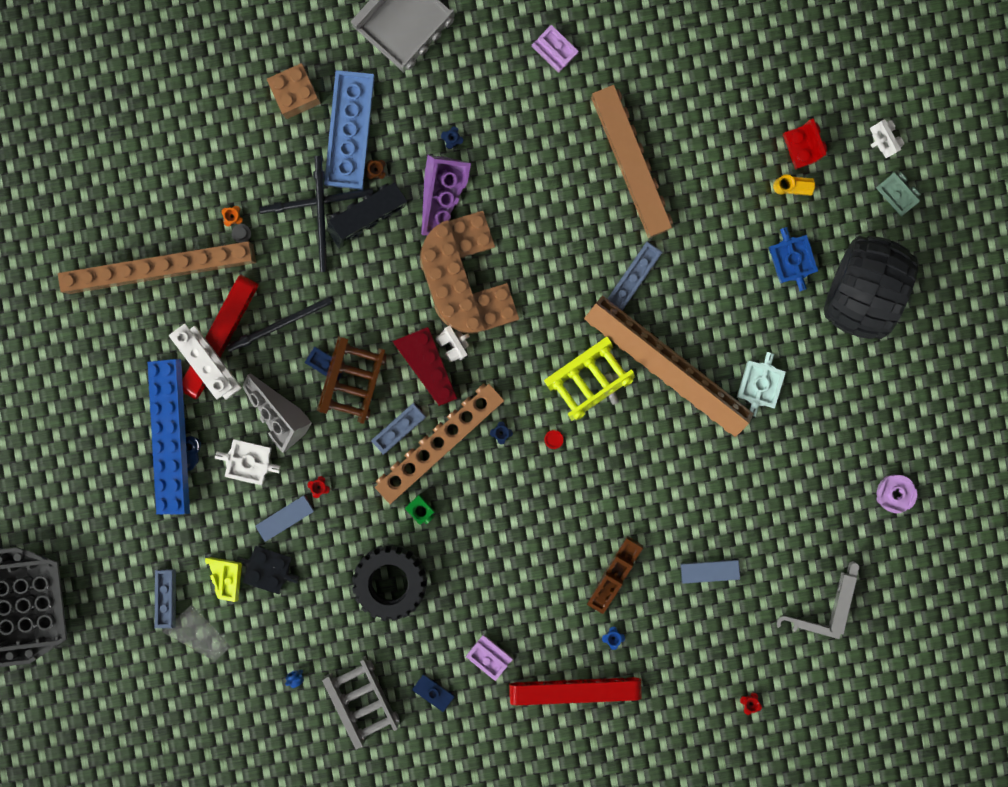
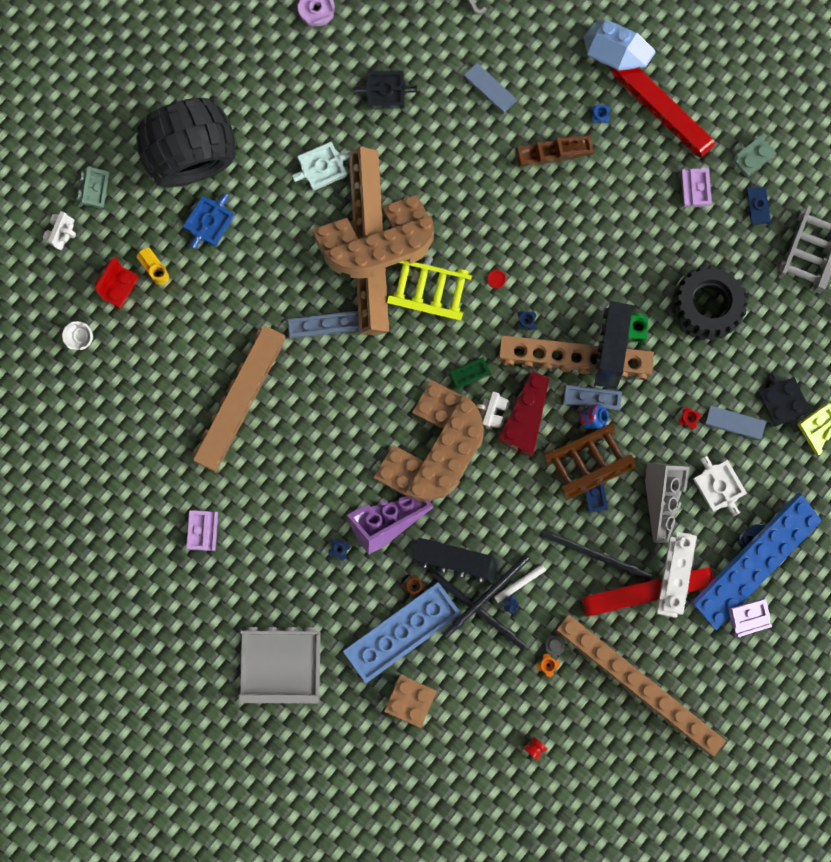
camera: 130 degrees left, 10 degrees down
none -> white hair [62,321,93,350]
none -> medium nougat plate [312,195,434,278]
none -> black plate [354,71,417,109]
none -> dark green plate [449,357,491,390]
none -> white bar [494,564,546,603]
none -> dark blue plate [504,594,519,615]
none -> red wheel [523,736,548,761]
none -> blue head [579,404,609,429]
none -> light blue wedge [584,19,656,70]
none -> black wedge [594,301,633,390]
none -> plate [729,599,772,637]
none -> sand green bracket [733,134,777,177]

